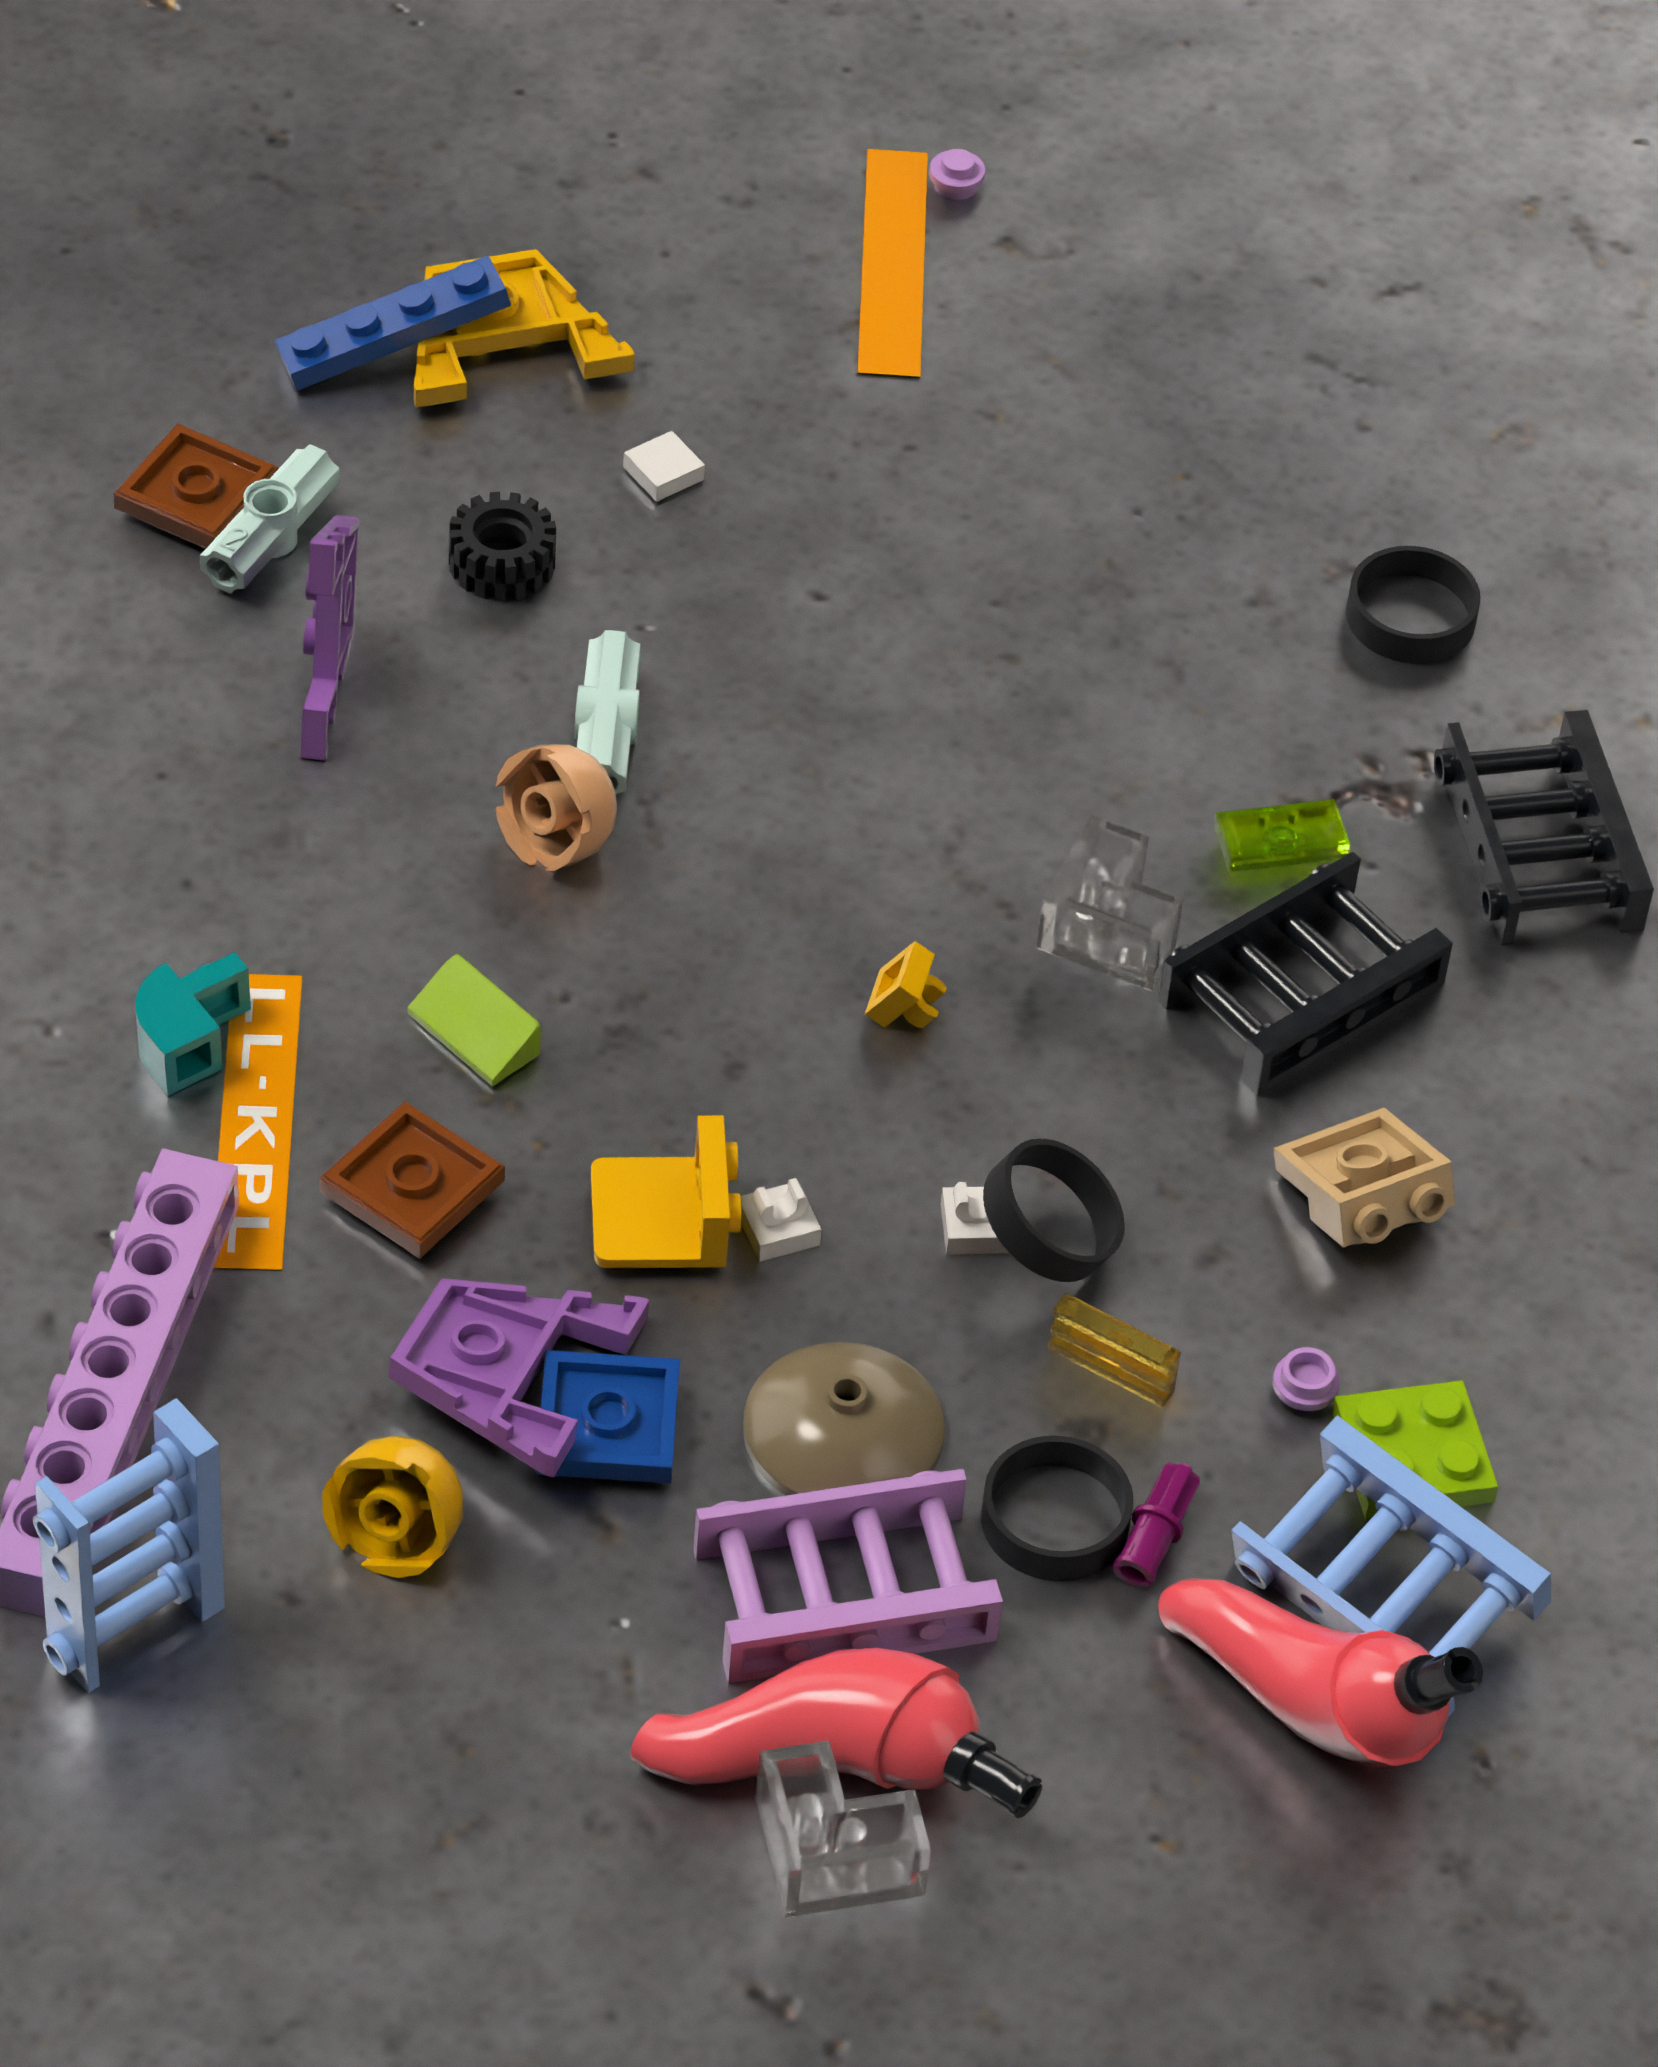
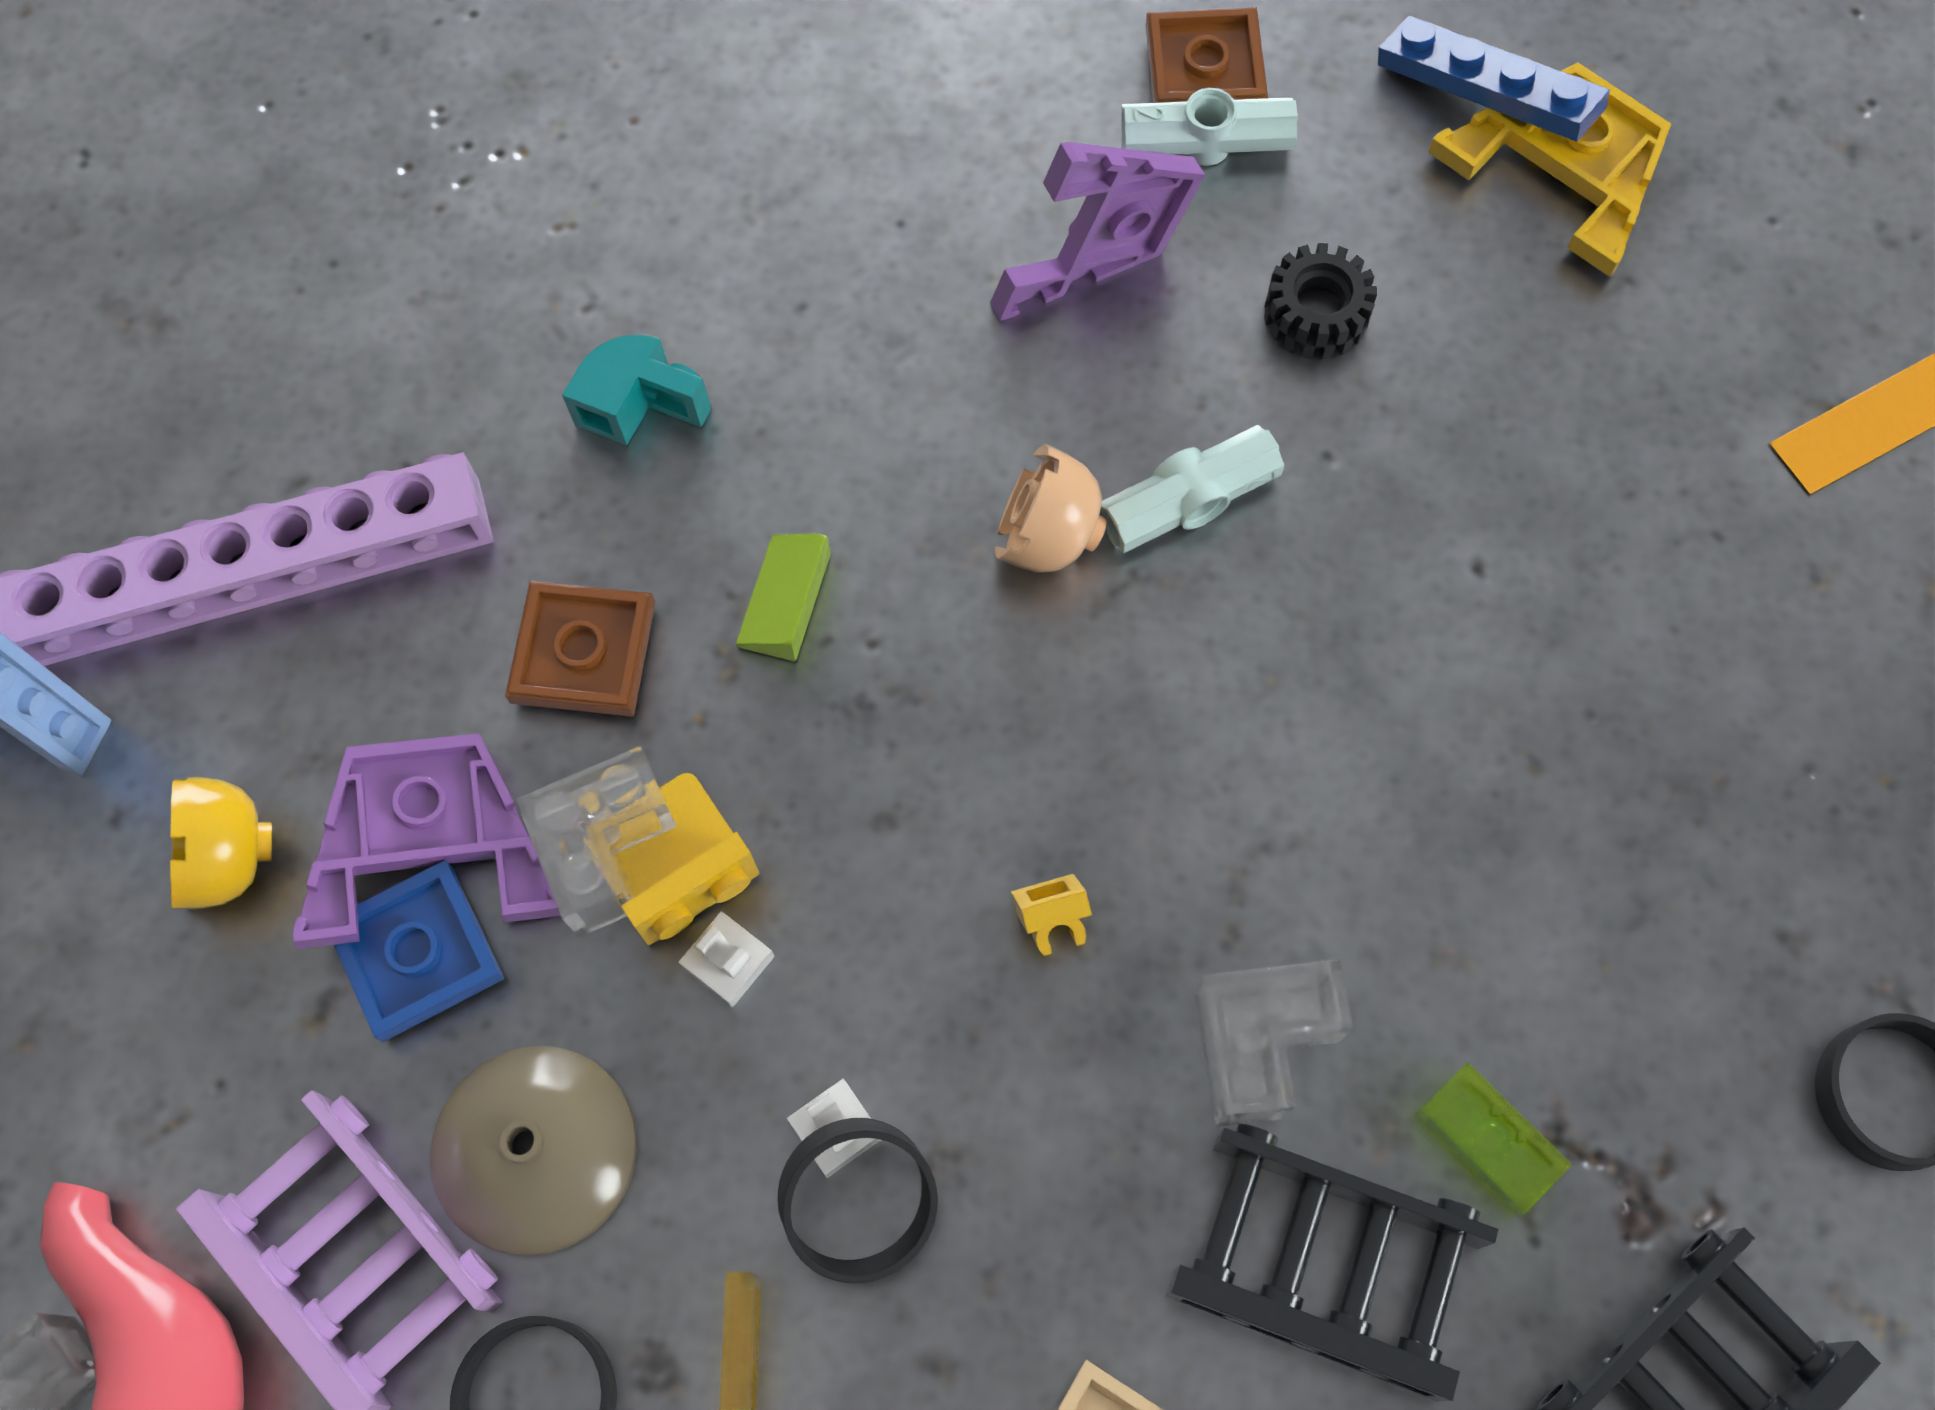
camera: 65 degrees right, 20 degrees up
light orange sticker [214,974,302,1270] -> none
white tile [623,431,705,502] -> none
none -> clear brick [515,746,677,937]

